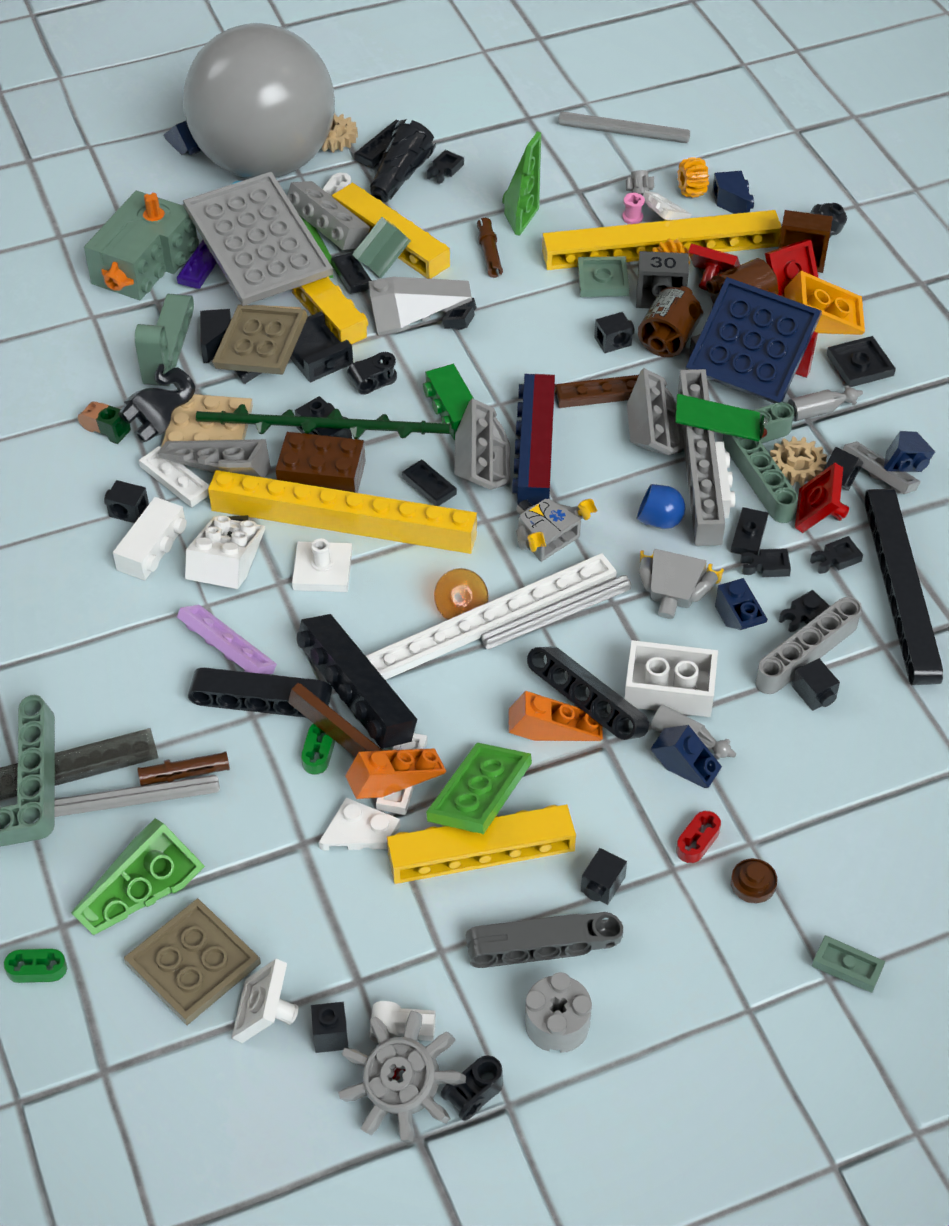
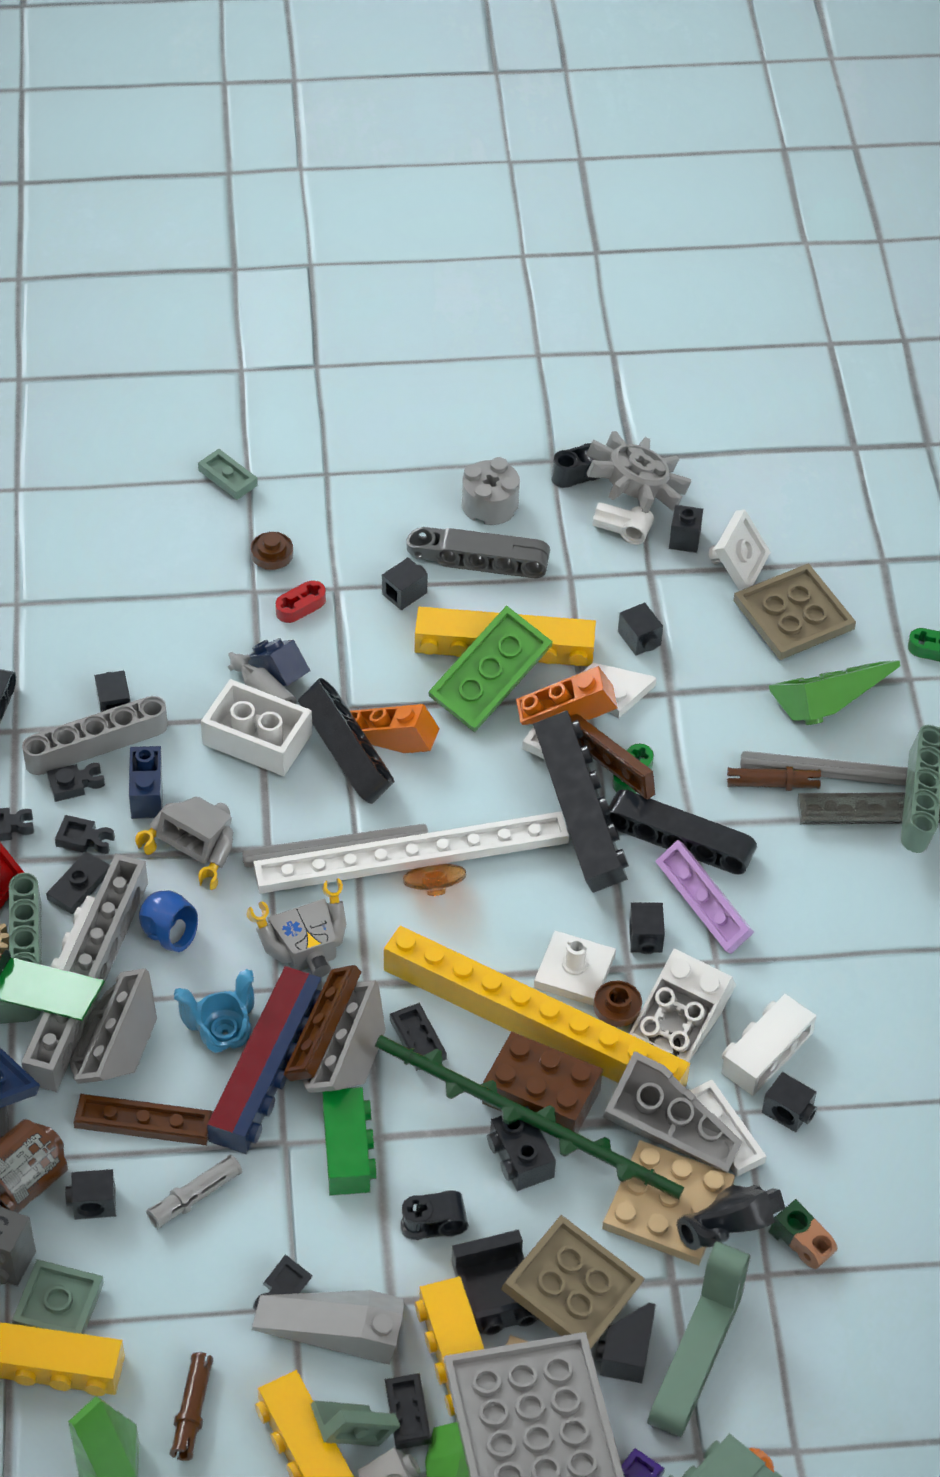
camera: 165 degrees left, 0 degrees up
none -> light grey pin [146,1155,242,1229]
none -> dark azure hair [174,969,255,1053]
none -> reddish brown tile [283,965,362,1082]
none -> reddish brown plate [593,980,642,1027]
none -> black brick [618,602,663,655]
none -> black brick [629,902,665,954]

